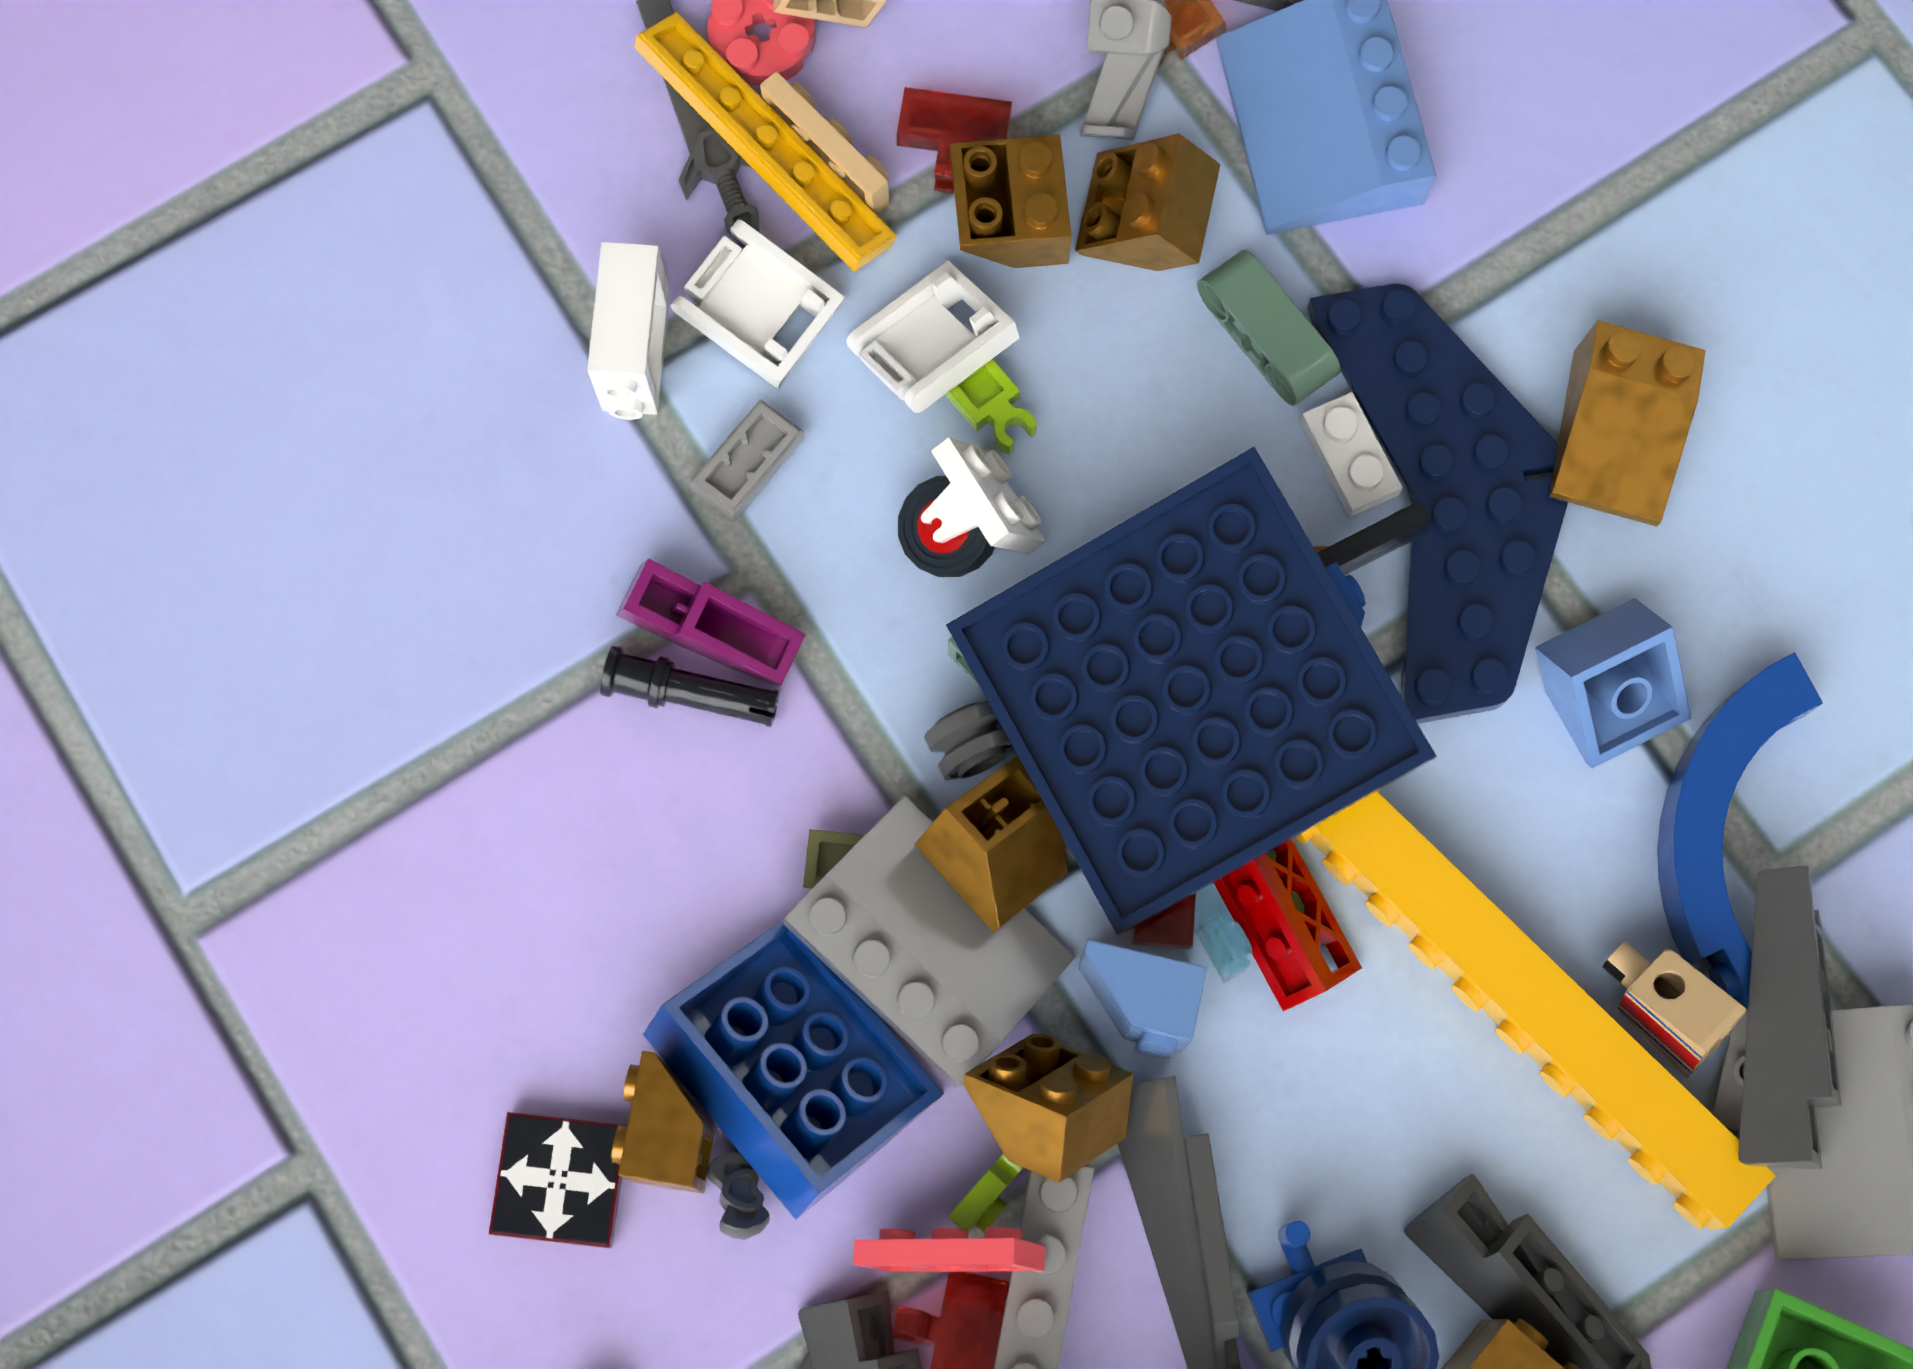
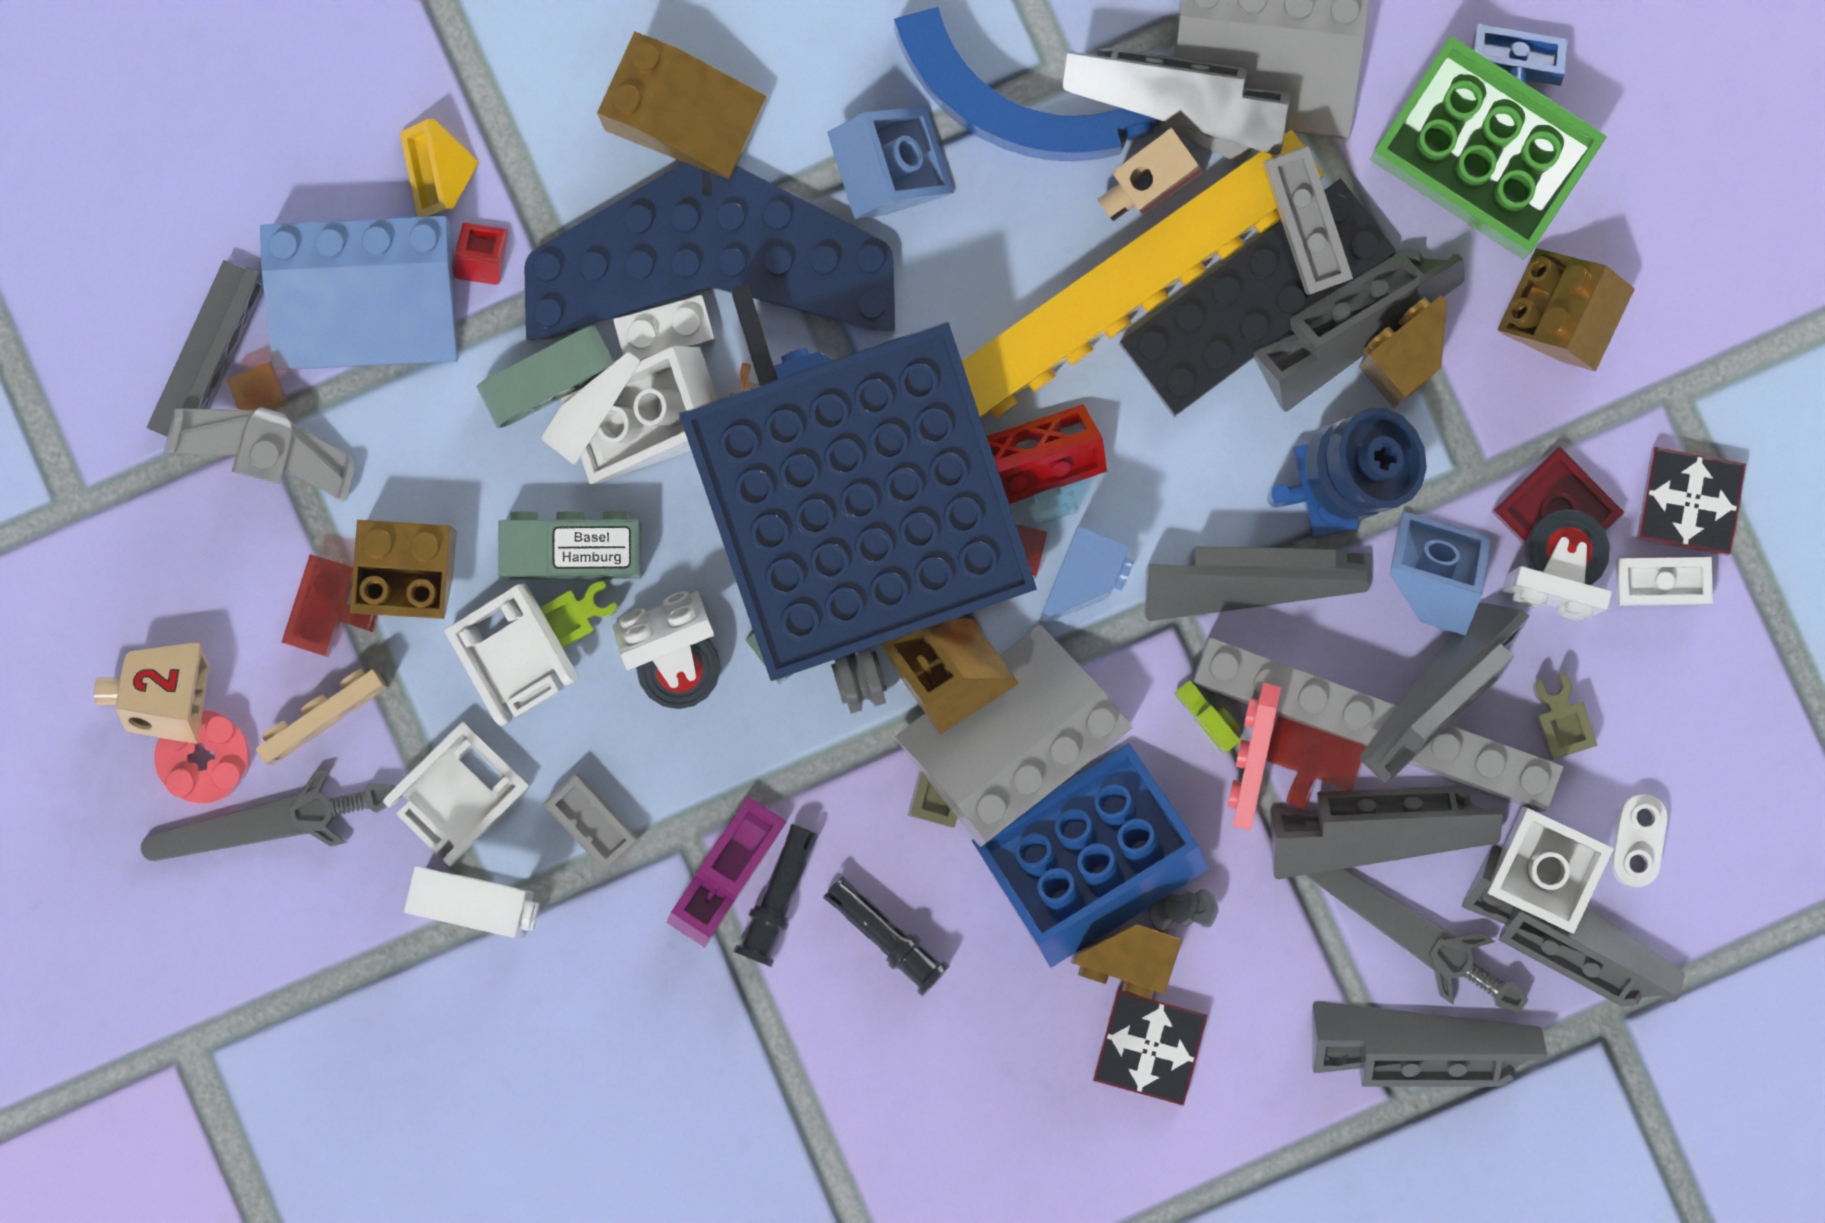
camera: 80 degrees left, 10 degrees up
yellow tile [634,12,897,272] -> none
pearl gold slope [963,1033,1133,1183] -> none
pearl gold slope [1075,133,1220,271] -> none
none -> yellow slope [399,119,479,217]
none -> red slope [454,222,508,285]
none -> sand green brick [498,511,642,580]
none -> white sticker [541,352,640,465]
none -> white slope [561,346,718,484]
none -> black pin [823,876,950,997]
none -> black plate [1119,178,1396,418]
none -> light grey plate [1262,146,1353,294]

